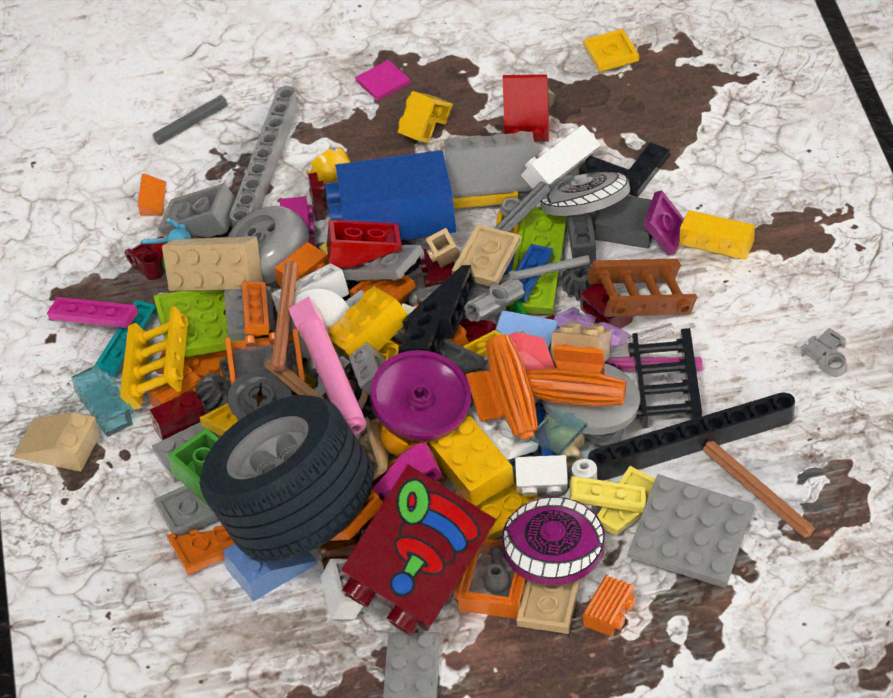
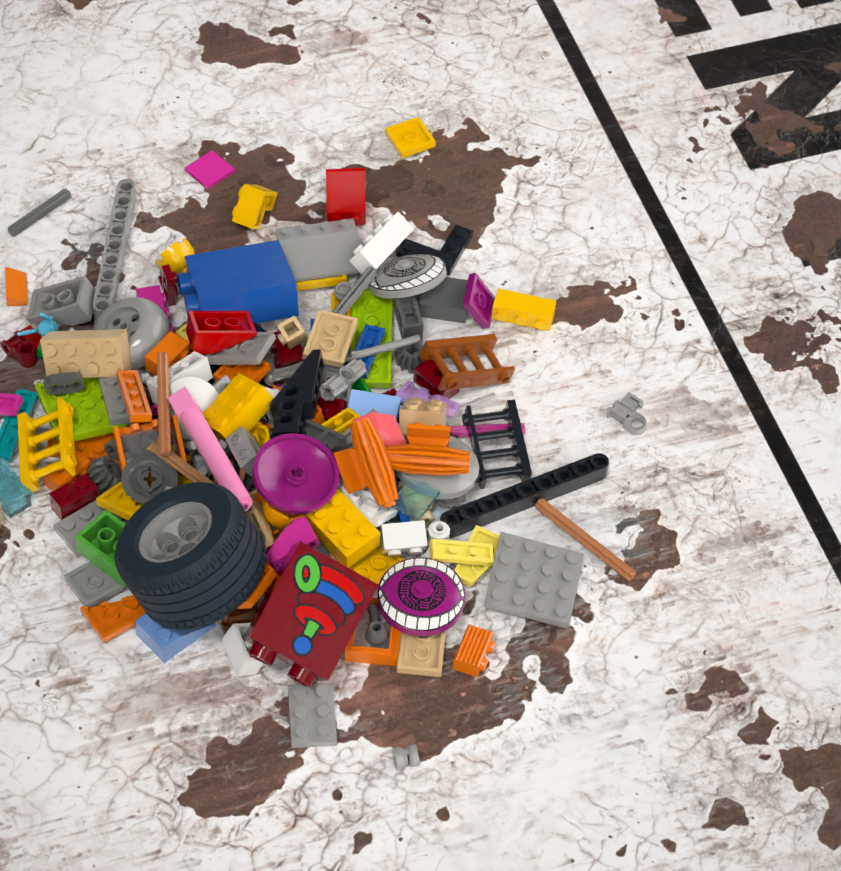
camera: 15 degrees left, 5 degrees up
none -> dark grey beam [43,372,84,395]

